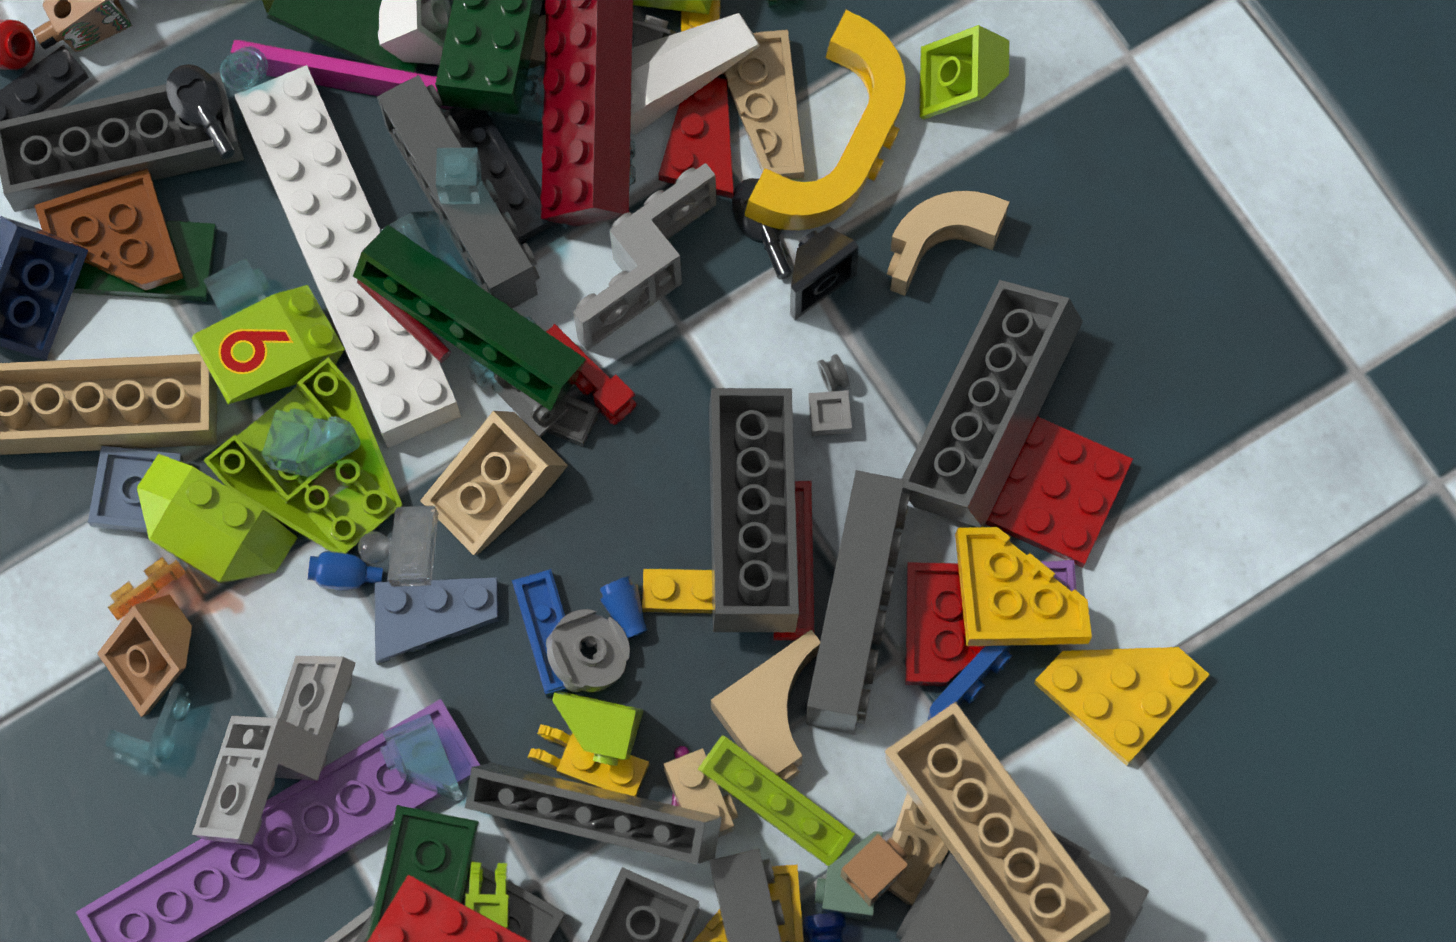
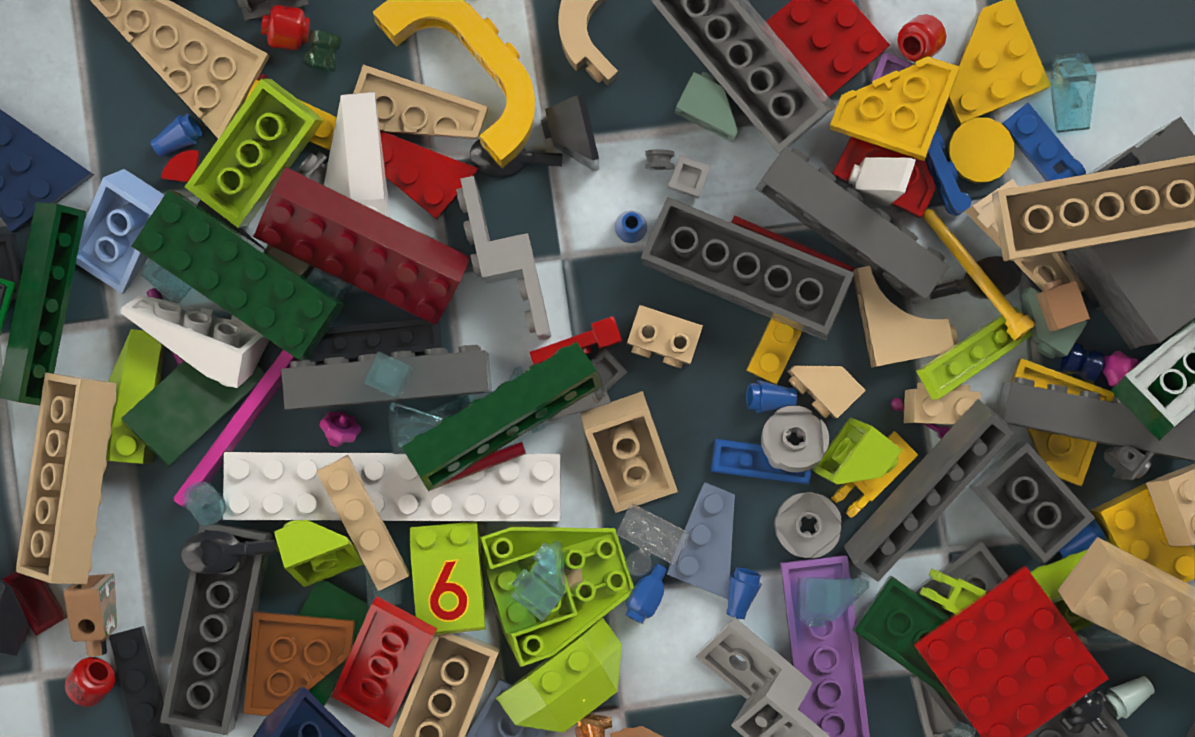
camera: 70 degrees left, 15 degrees up
none -> lime slope [274,519,364,587]
none -> tan plate [316,454,410,591]
none -> dark pink piece [320,411,361,447]
none -> red plate [331,596,437,728]
none -> blue cone [615,211,647,243]
none -> tan brick [627,305,703,369]
none -> sand green slope [674,72,738,142]
none -> blue cone [726,567,762,619]
none -> light grey plate [774,492,842,558]
none -> tan slope [787,366,866,419]
none -> white slope [848,157,916,207]
none -> red head [897,14,947,62]
none -> yellow piece [923,209,1036,341]
none -> black piece [929,256,1022,300]
none -> yellow tile [947,118,1014,183]
none -> blue plate [1002,102,1086,182]
none -> clear light blue slope [1050,52,1097,133]

